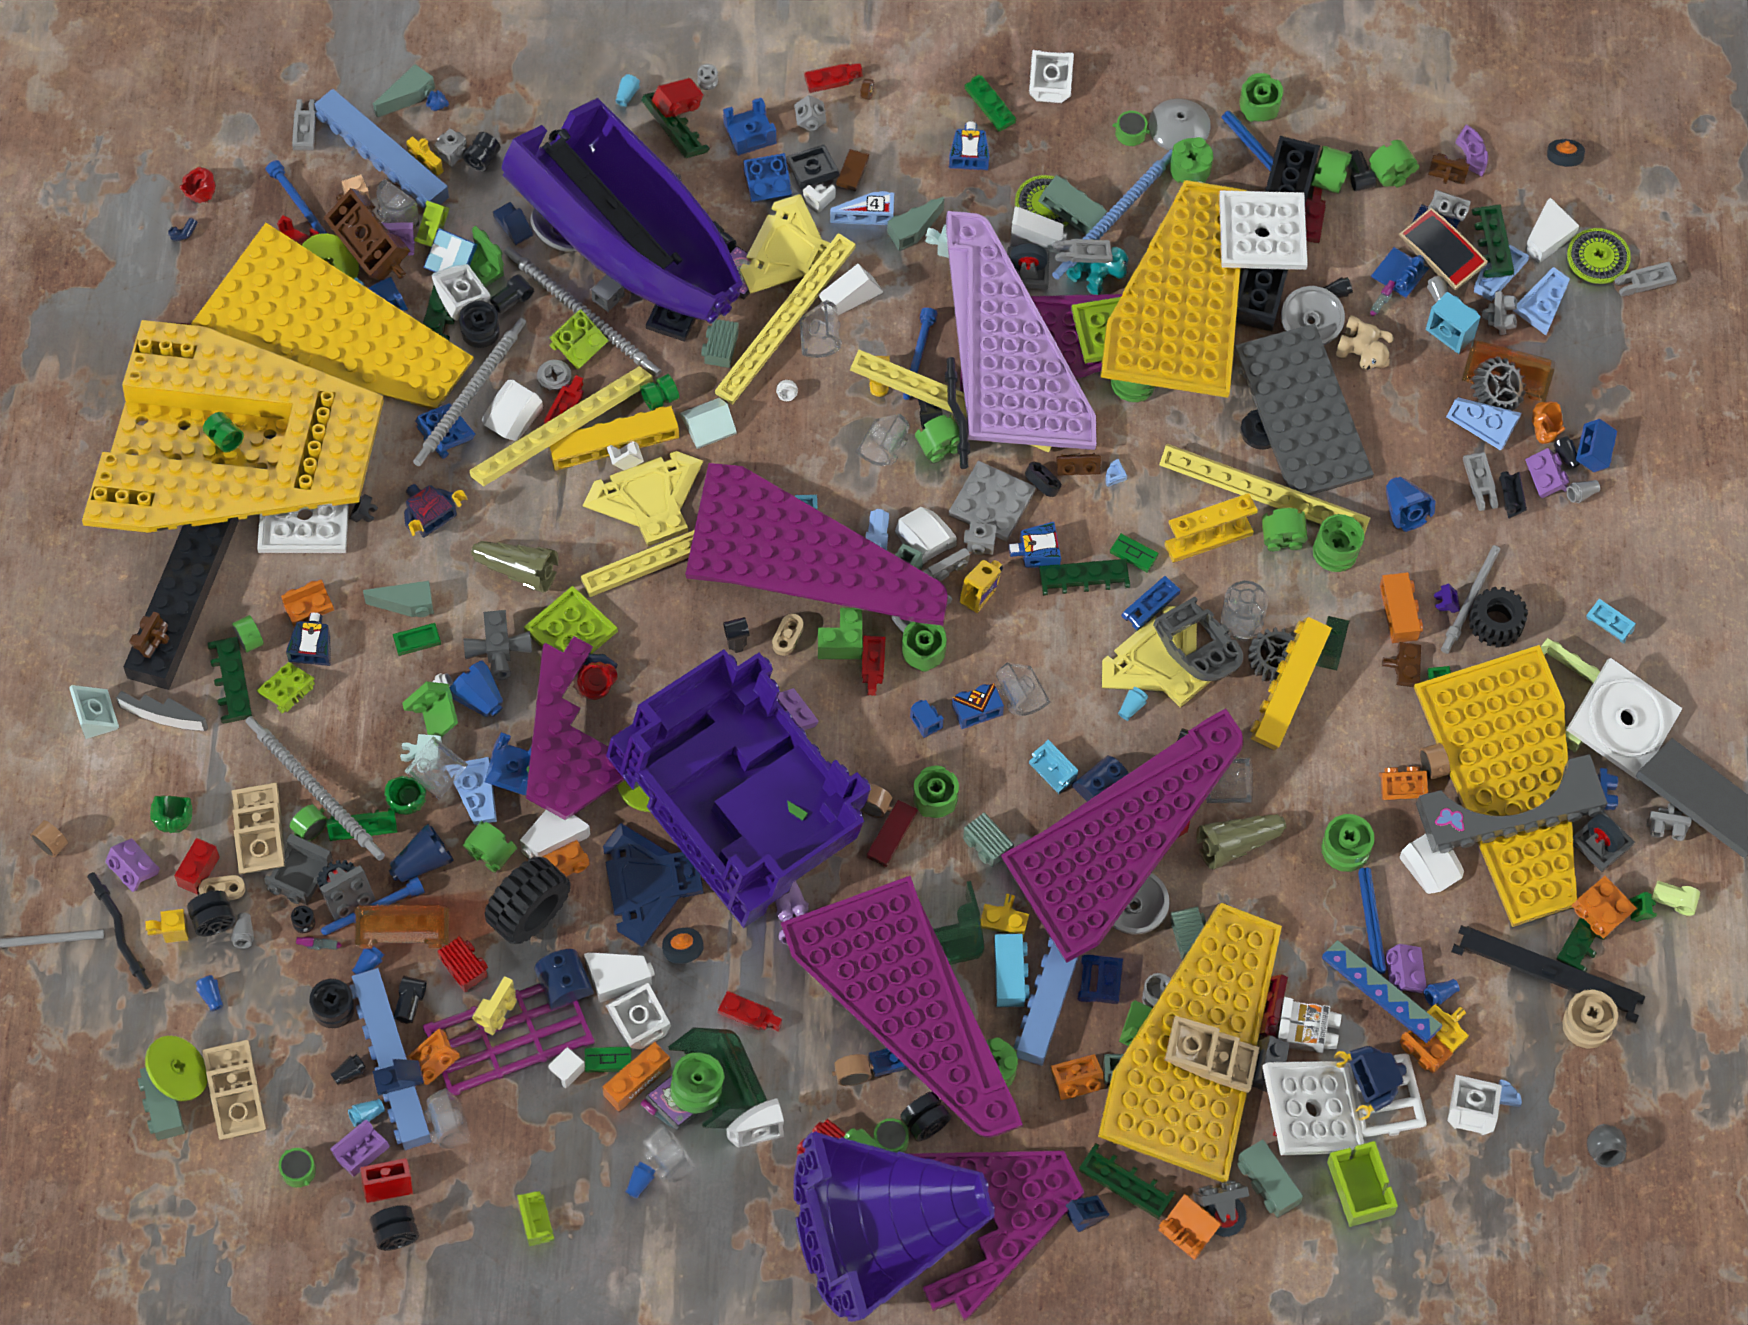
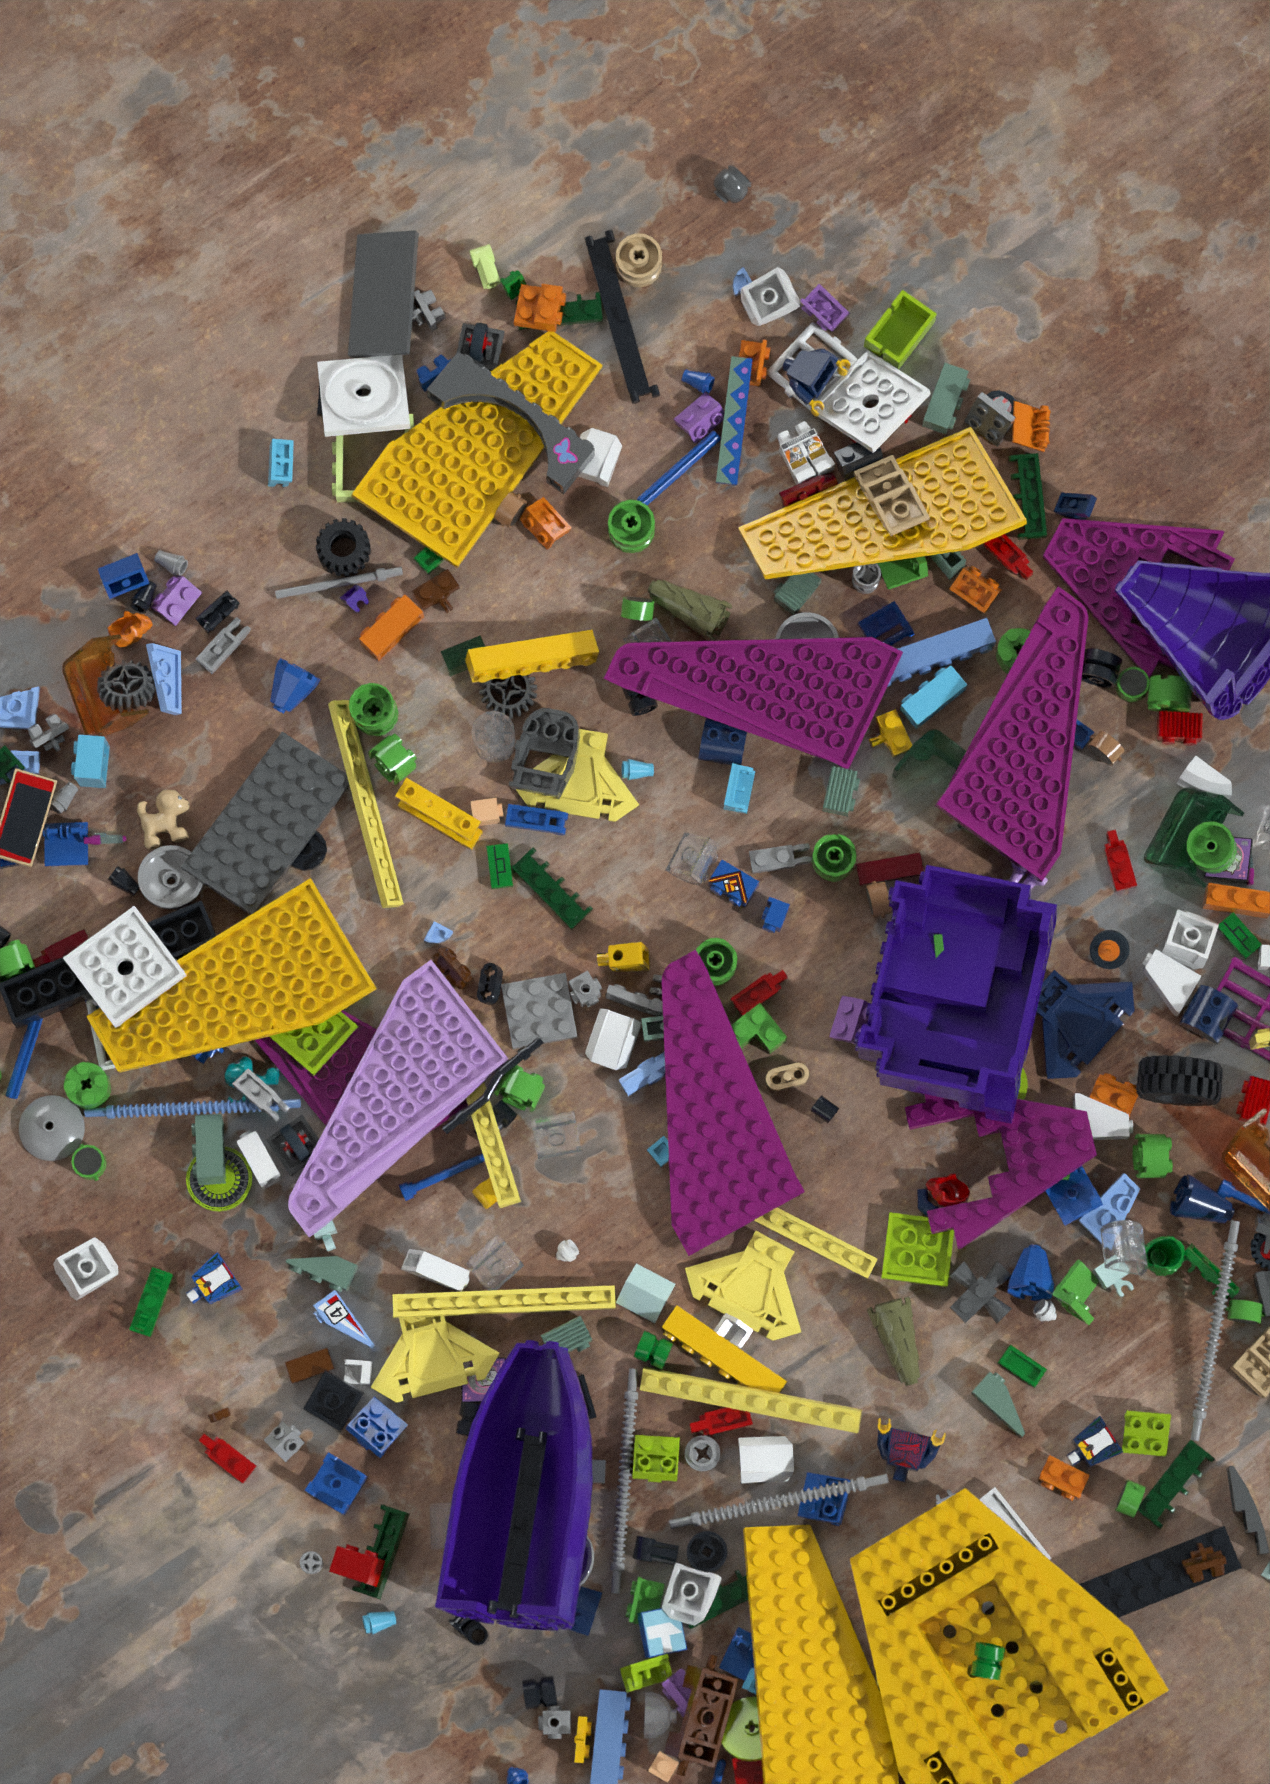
camera: 125 degrees left, 15 degrees up
torso [1009,522,1061,568] -> none
yellow plate [1427,1004,1469,1053] -> none
none -> light nougat brick [471,798,503,826]
none -> bright green piece [621,597,654,621]
none -> light grey hinge [749,843,812,874]
none -> medium lavender bracket [800,284,850,332]
none -> red hinge [983,534,1033,581]

